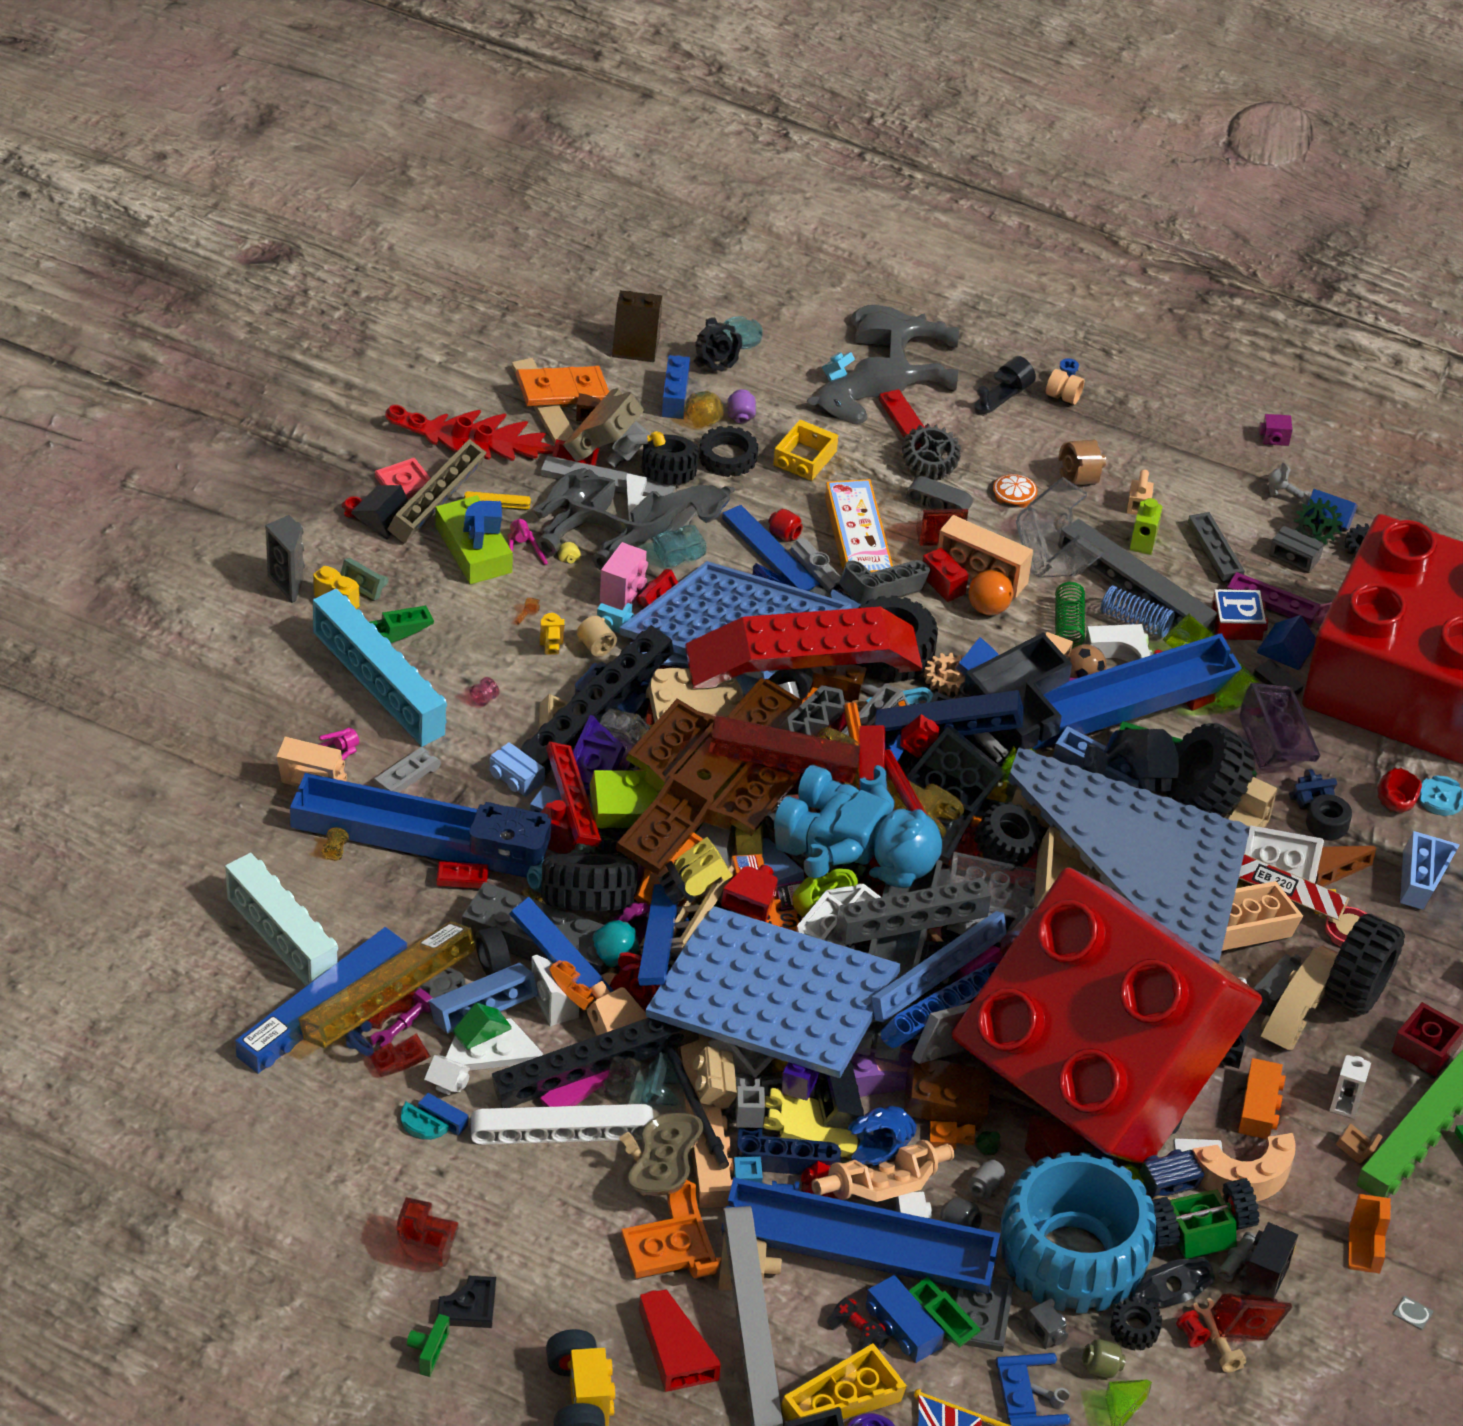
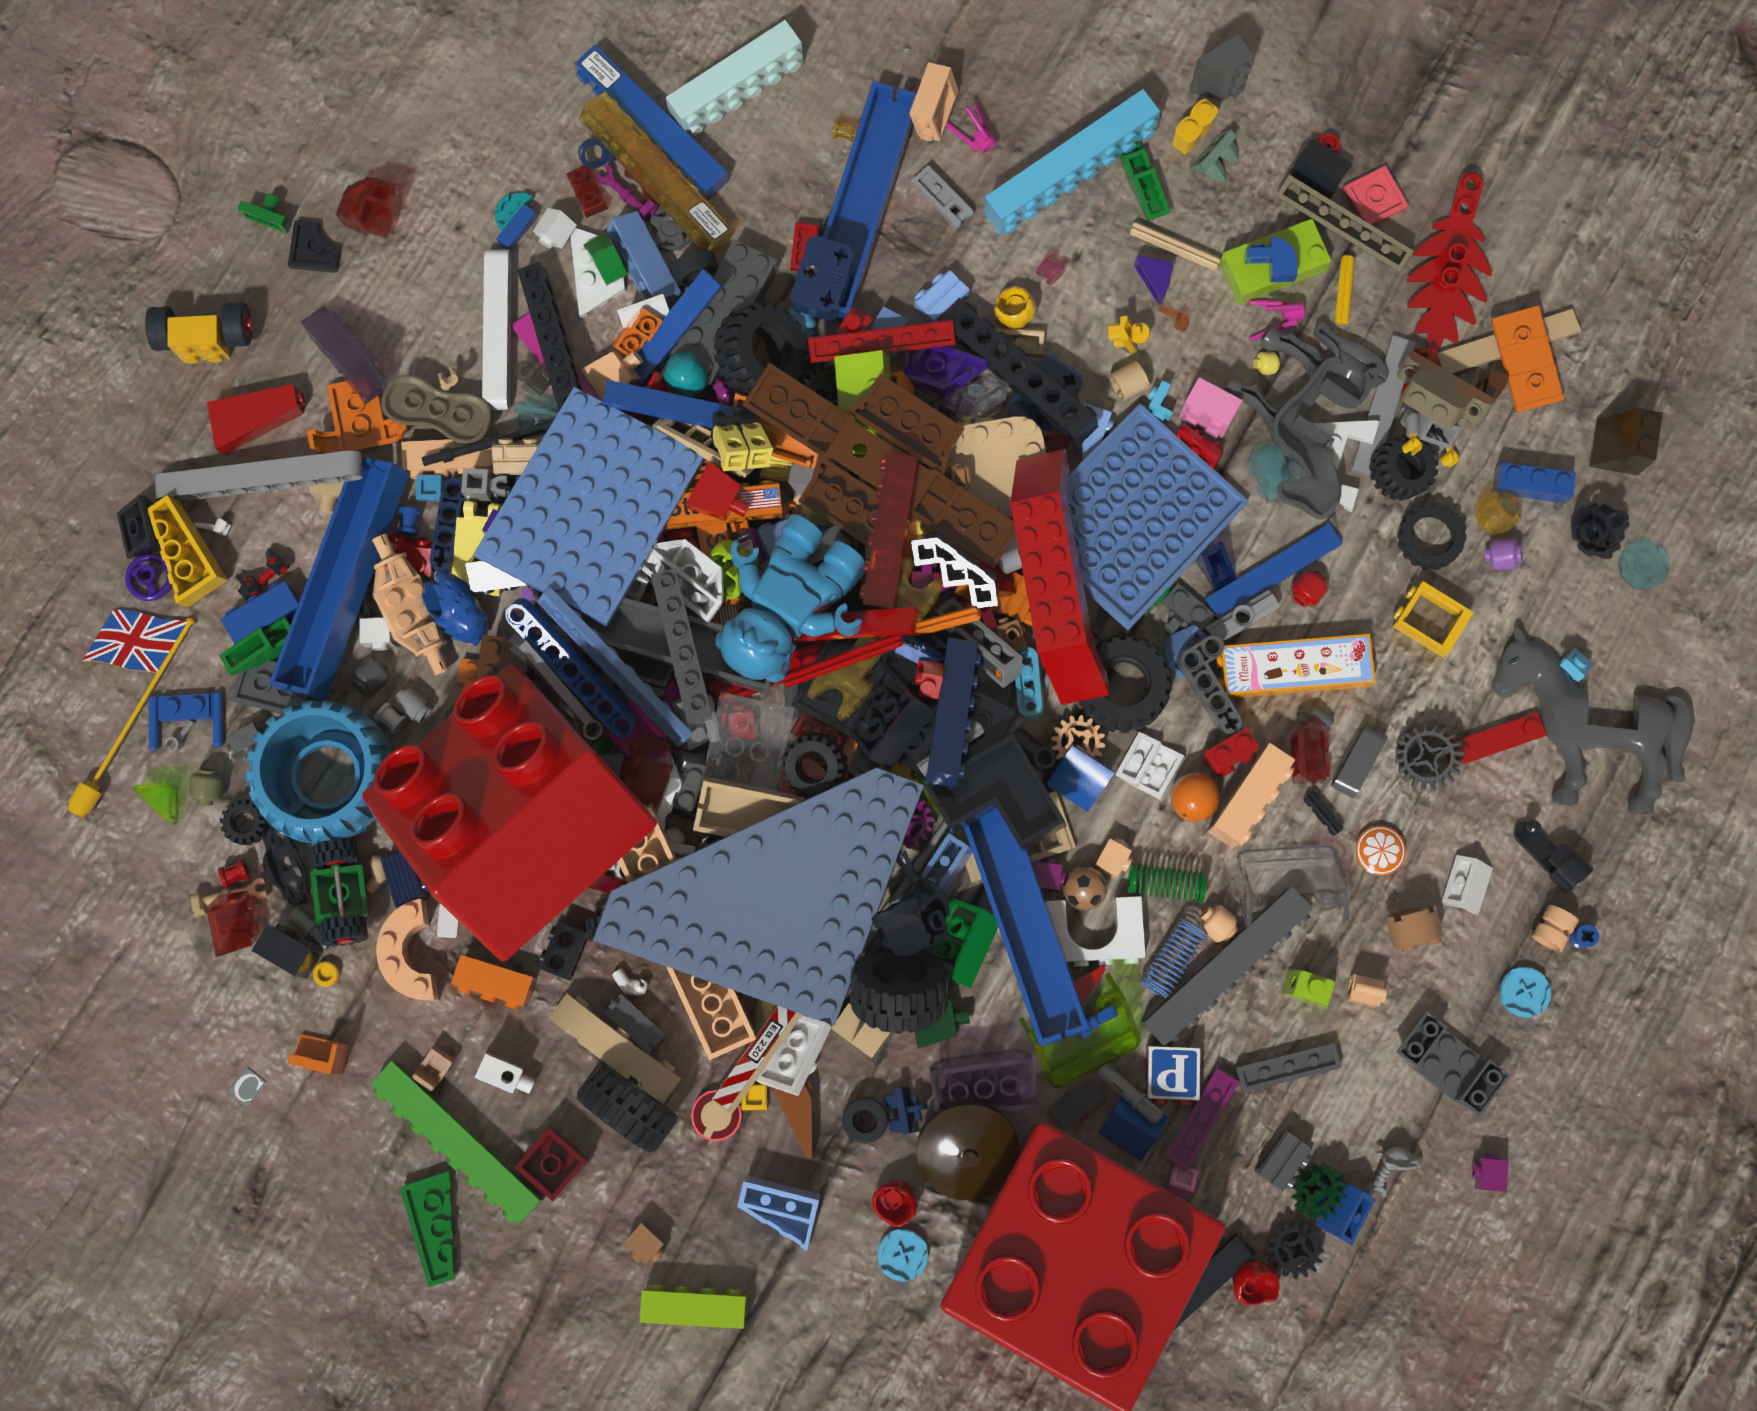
camera: 100 degrees right, 35 degrees up
none -> white hand [194,518,231,536]
none -> clear purple wedge [301,306,387,404]
none -> white bush [374,702,408,735]
none -> dark brown dish [916,1101,1020,1200]
none -> yellow hair [994,286,1037,329]
none -> light grey axle [1097,1064,1163,1124]
none -> white slope [1115,732,1185,801]
none -> tan axle [1130,221,1221,270]
none -> dark purple slope [1134,255,1173,306]
none -> light nougat head [1200,905,1238,942]
none -> dark grey arm [1296,707,1334,729]
none -> black axle [1303,791,1344,836]
none -> dark grey slope [1396,1011,1510,1116]
none -> white panel [1442,855,1493,915]
none -> medium azure tile [1499,967,1551,1018]

